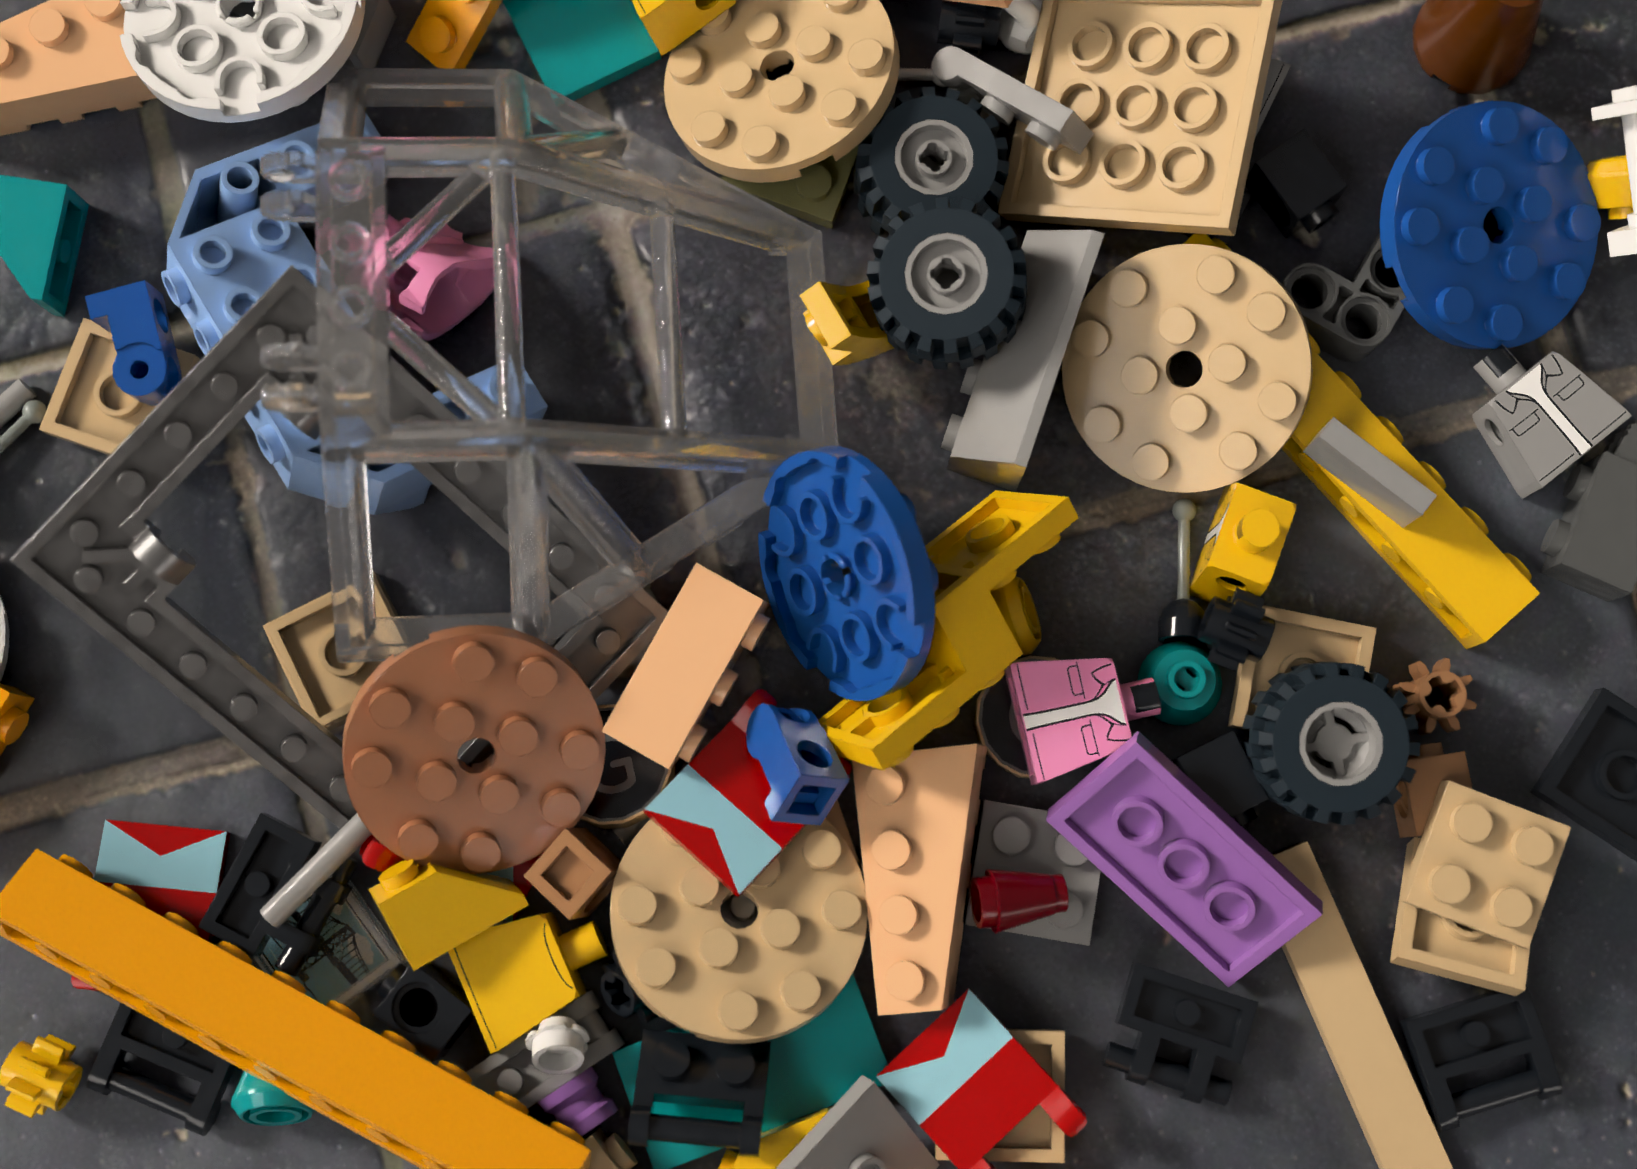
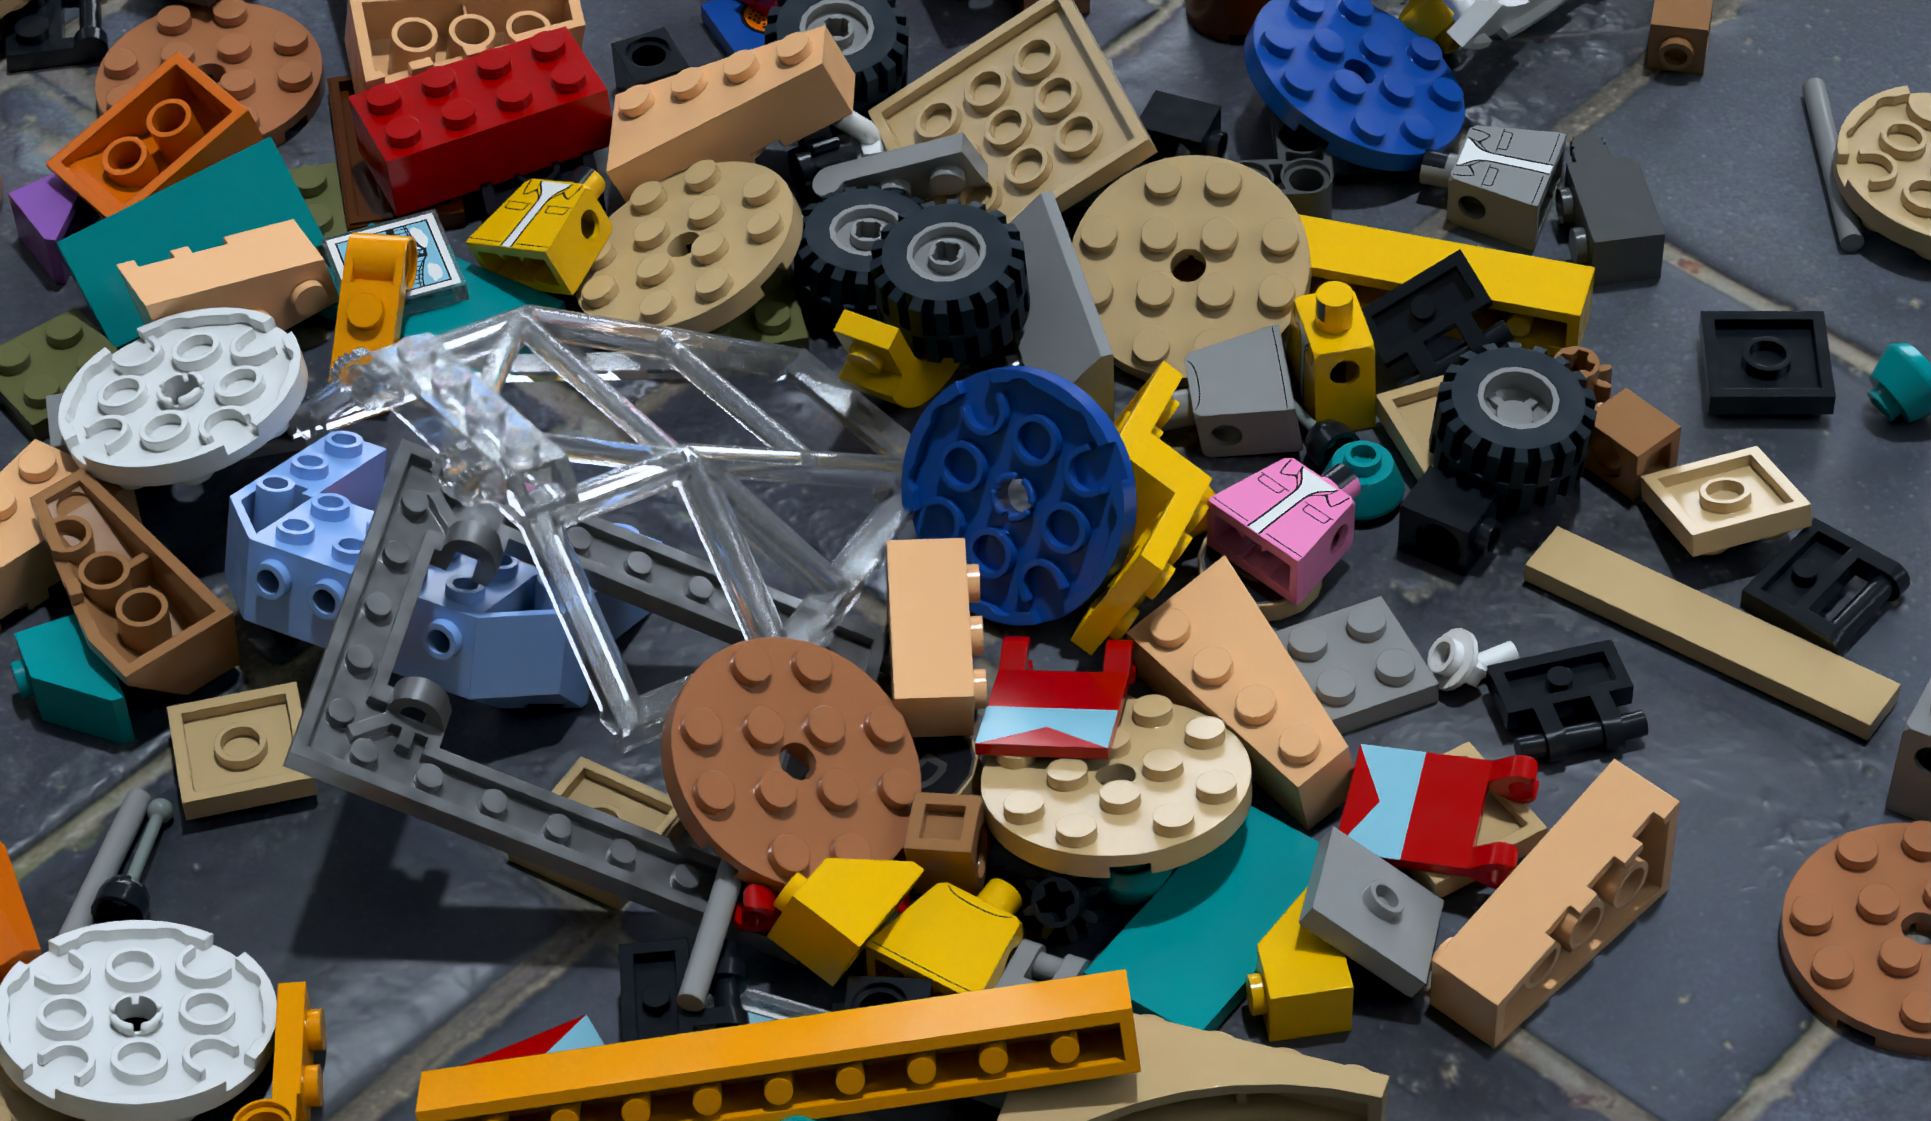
camera: 35 degrees left, 35 degrees down
blue leg [85,280,182,406] -> none
white plate [526,1016,590,1075] -> none
black plate [627,1029,771,1158] -> none
blue leg [746,703,850,826] -> none
dark red cone [970,869,1068,933] -> none
medium lavender plate [1046,731,1323,988] -> none
black gear [1197,588,1275,671] -> none
light grey tile [1303,417,1437,528] -> none
tan plate [1399,780,1571,949] -> none
none -> medium nougat wedge [30,468,240,695]
none -> light grey torso [1161,324,1303,458]
none -> black plate [1361,249,1515,388]
none -> white plate [1427,628,1520,691]

